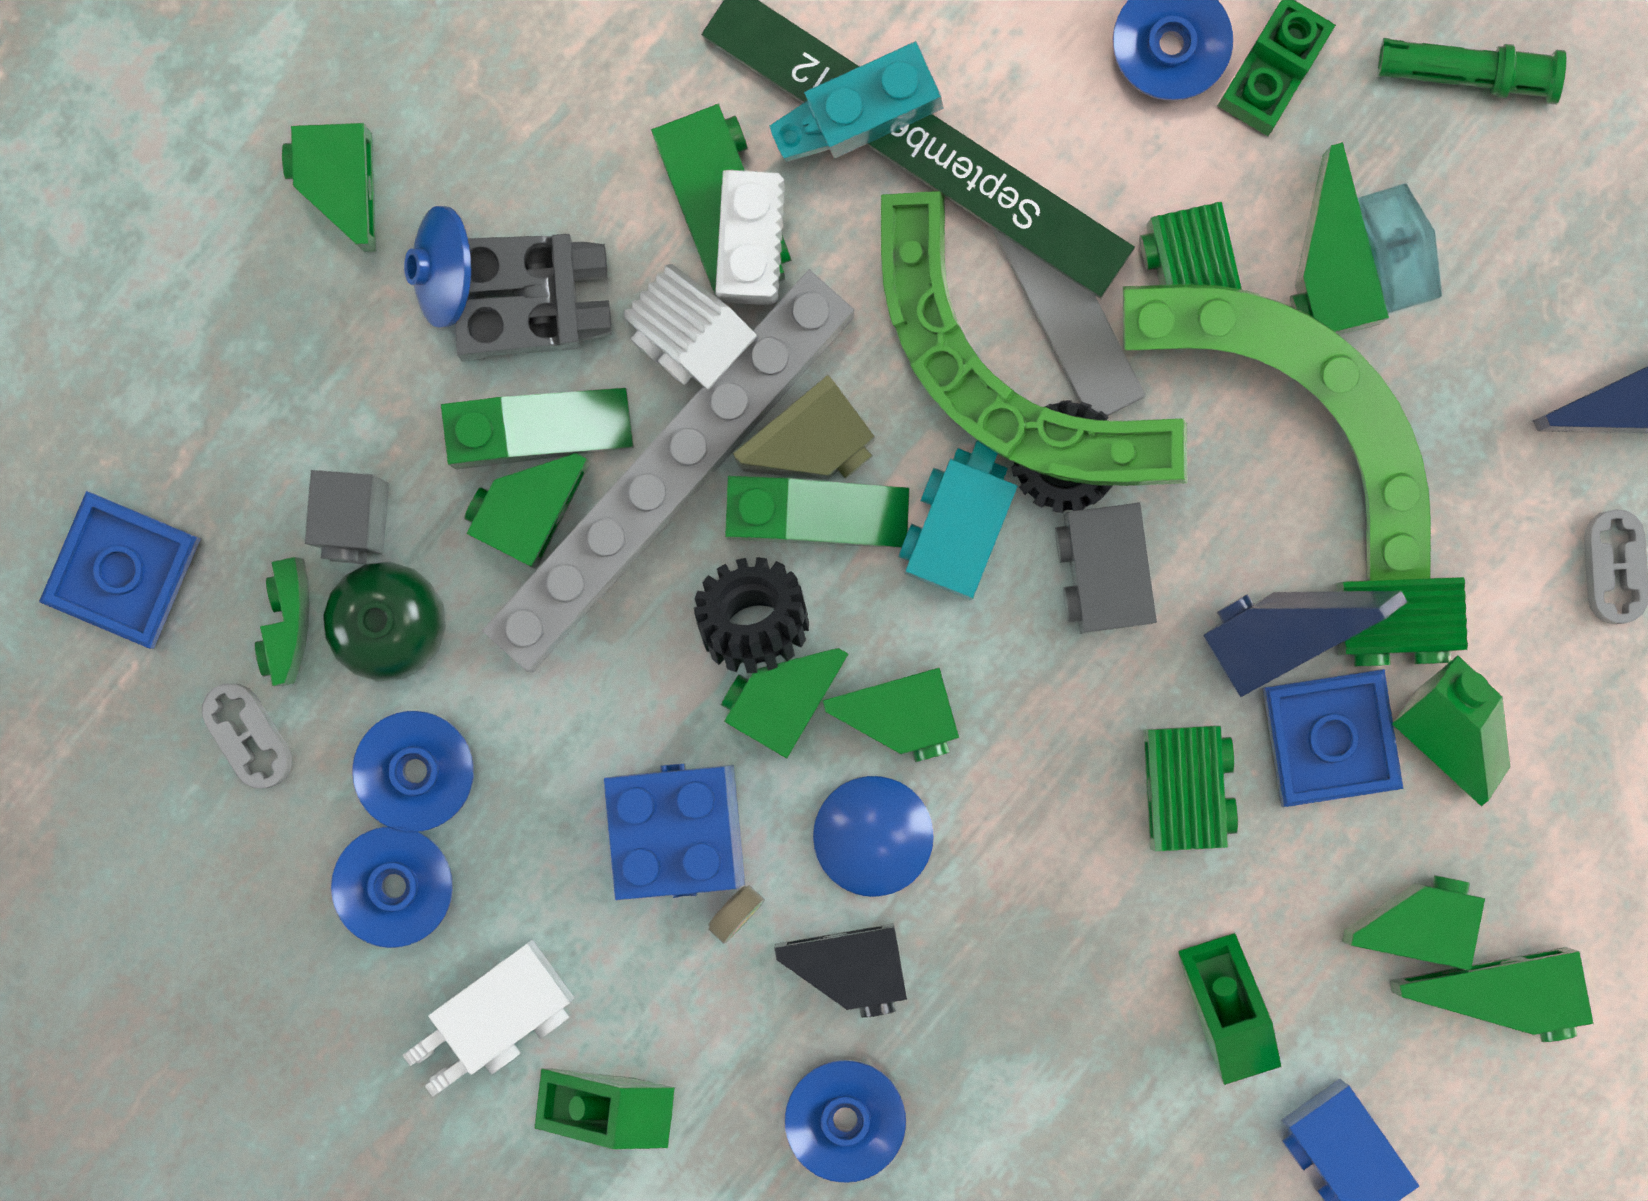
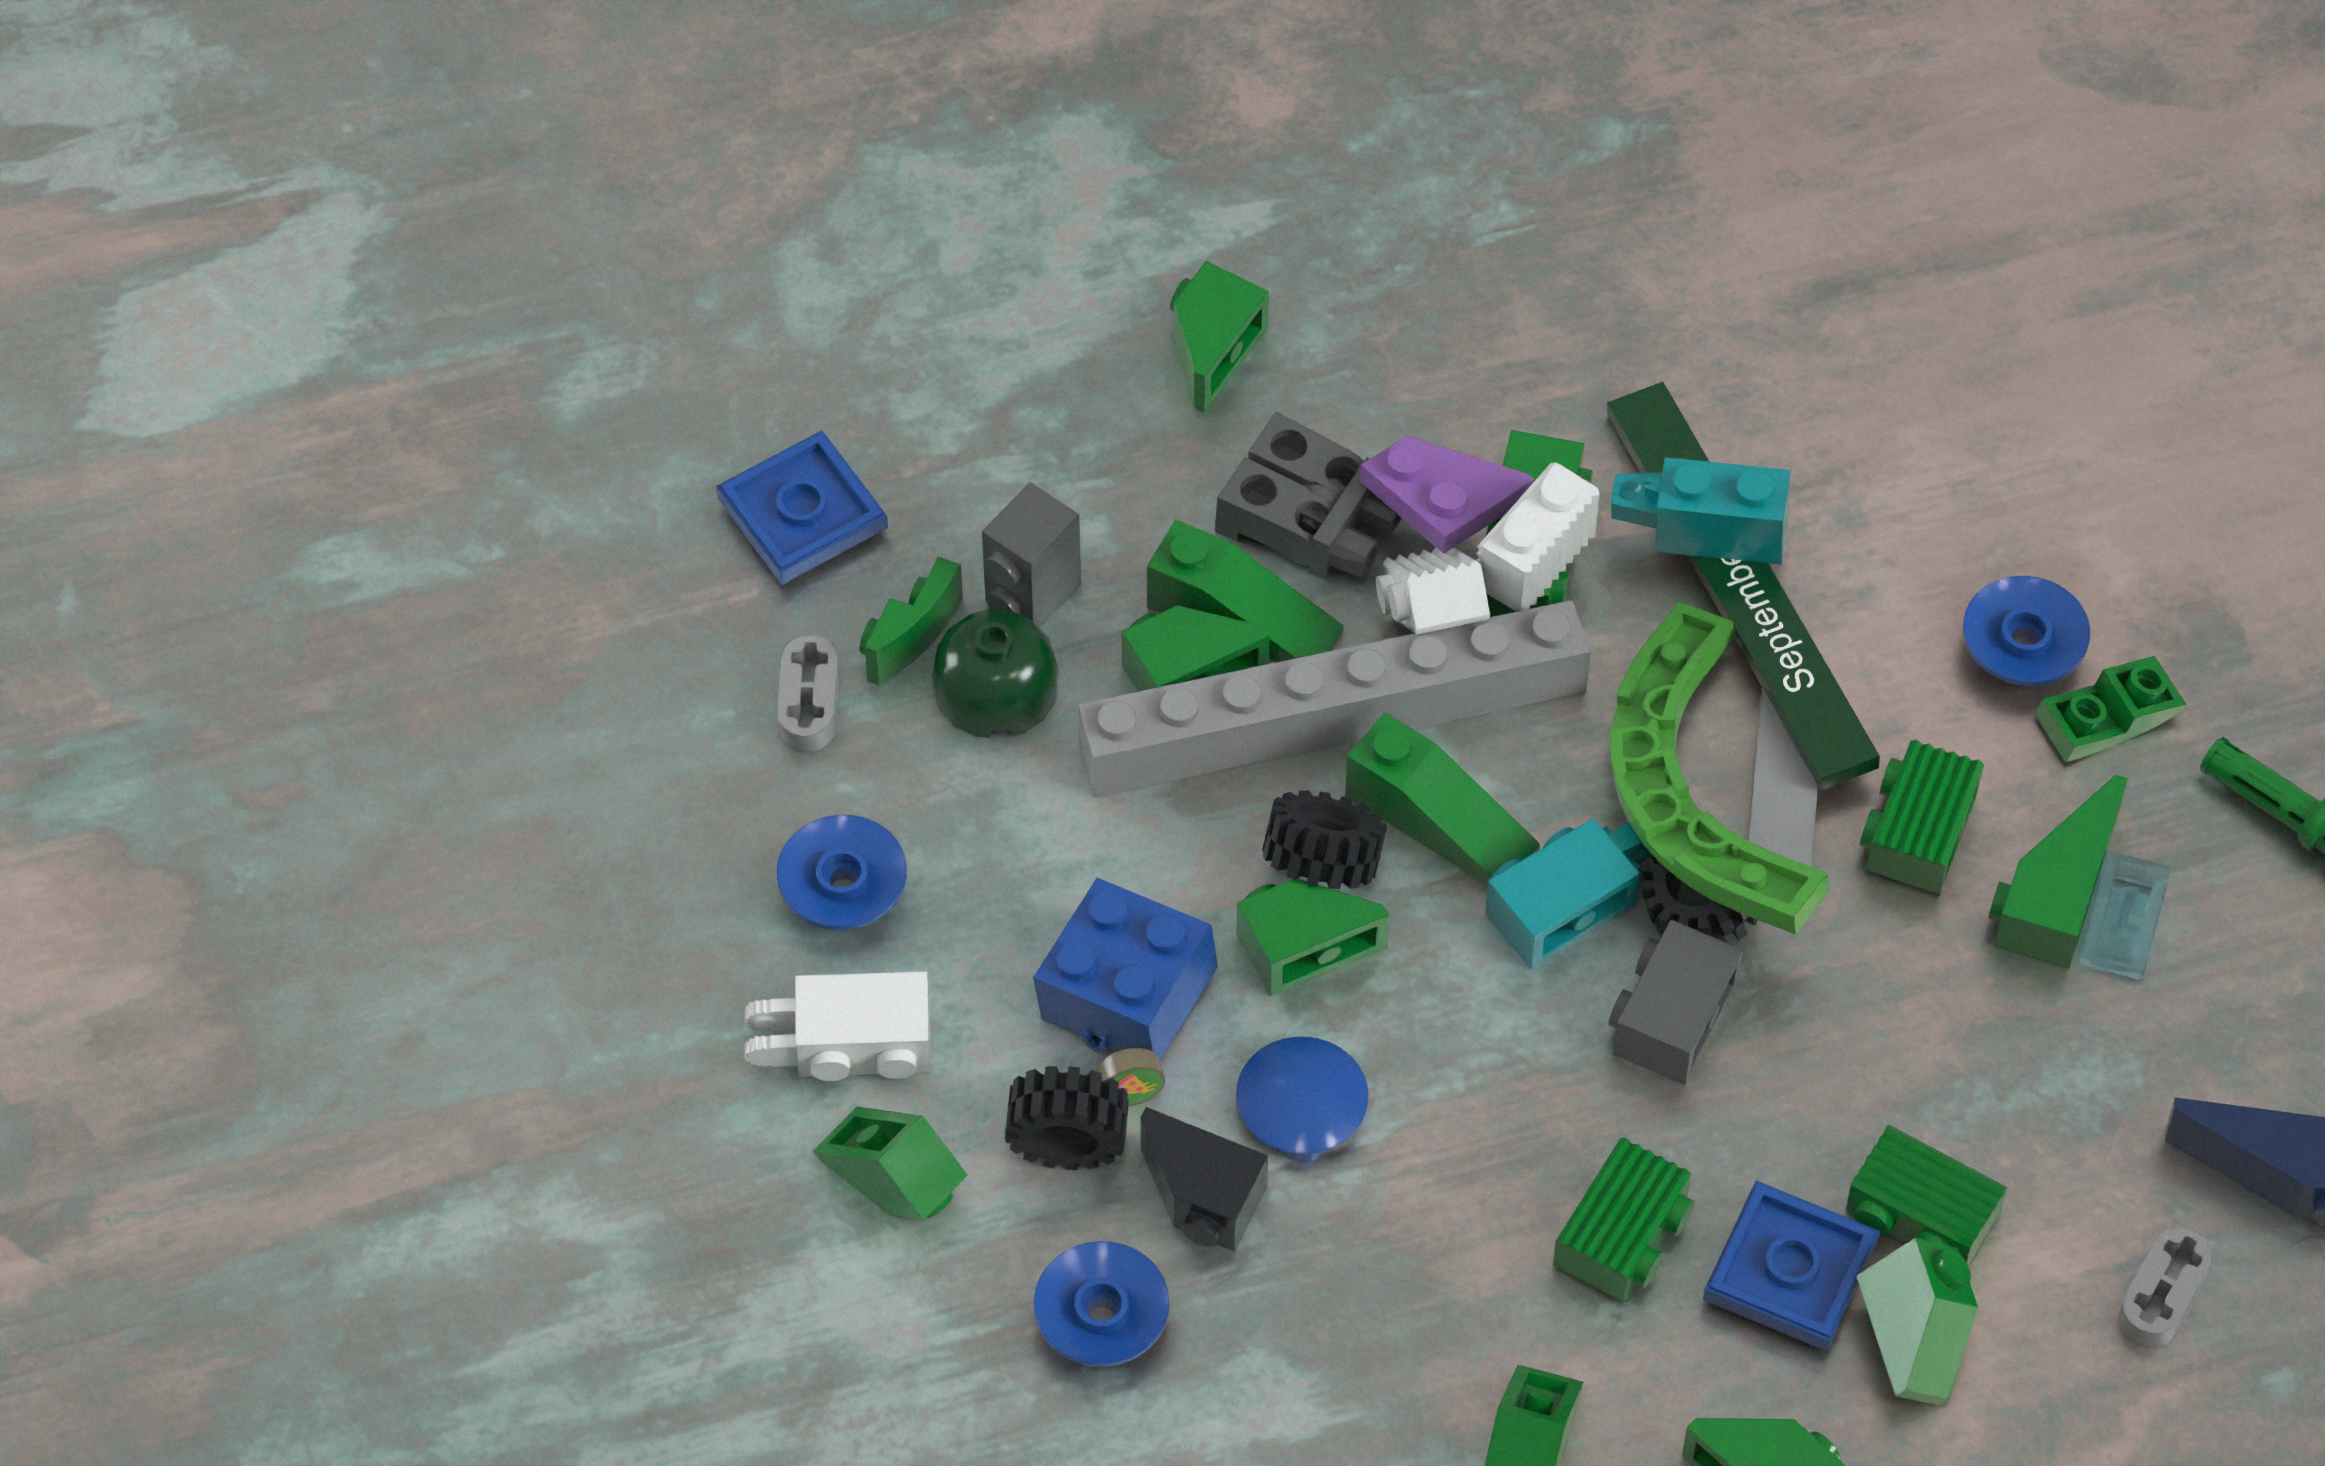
camera: 30 degrees right, 30 degrees down
blue dish [352,711,474,832] -> none
blue dish [404,206,471,328] -> none
olive slope [733,375,875,479] -> none
green slope [822,667,959,762] -> none
bright green plate [1123,284,1431,581] -> none
dark blue slope [1203,591,1408,697] -> none
none -> black tyre [1005,1066,1129,1170]
none -> medium lavender wing [1360,436,1535,553]

